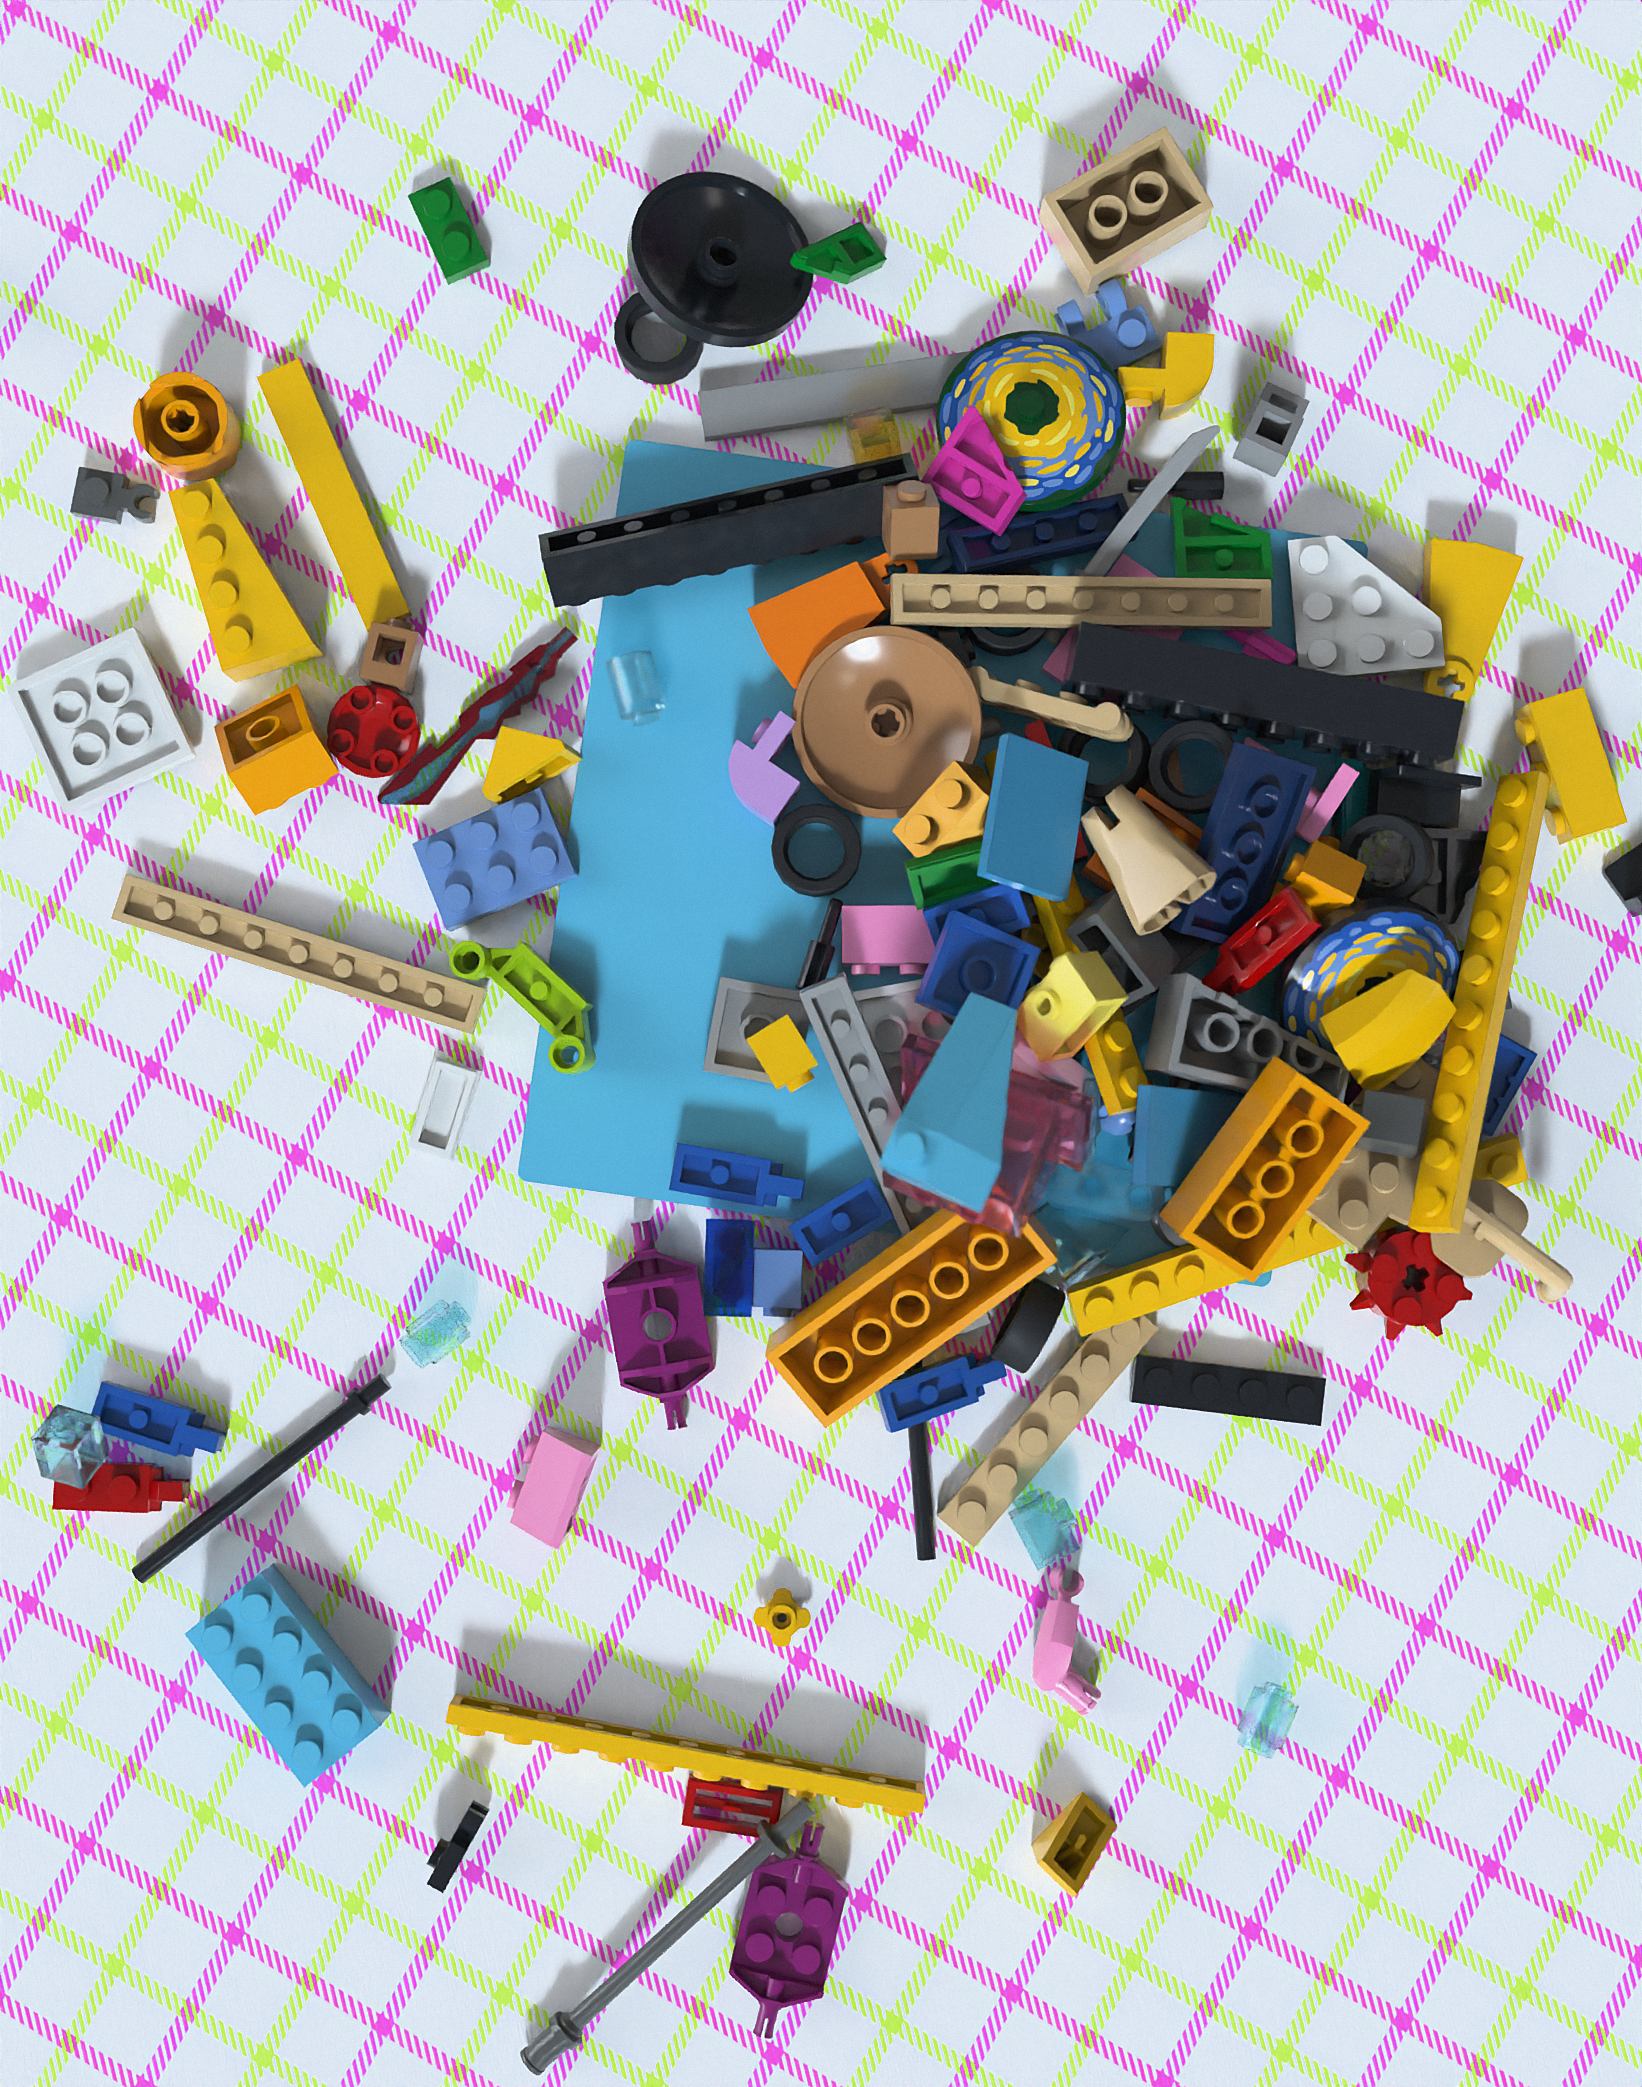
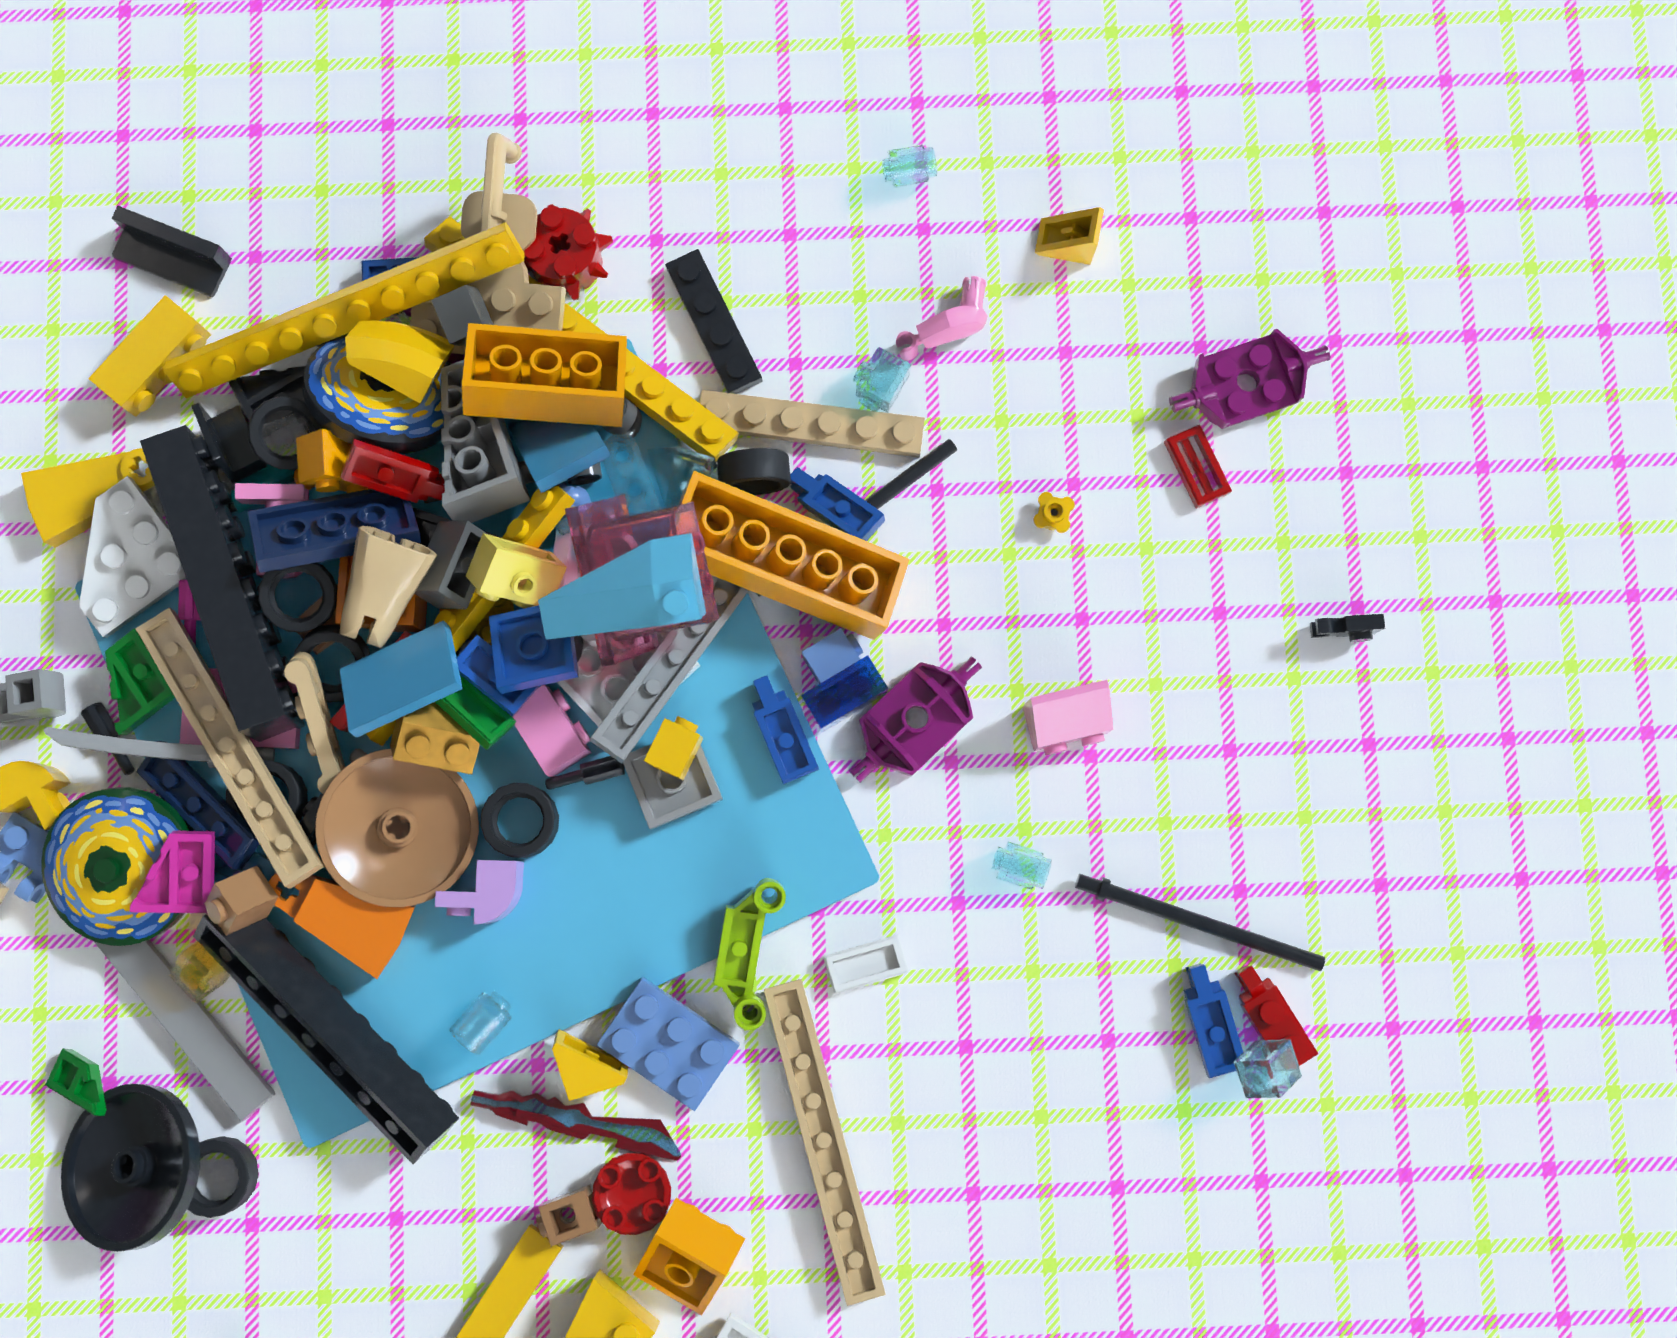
camera: 125 degrees left, 5 degrees down
medium azure brick [184,1563,391,1788] -> none
yellow plate [445,1694,926,1817] -> none
dark grey bar [520,1797,817,2076] -> none
blue plate [788,1177,895,1268] -> none

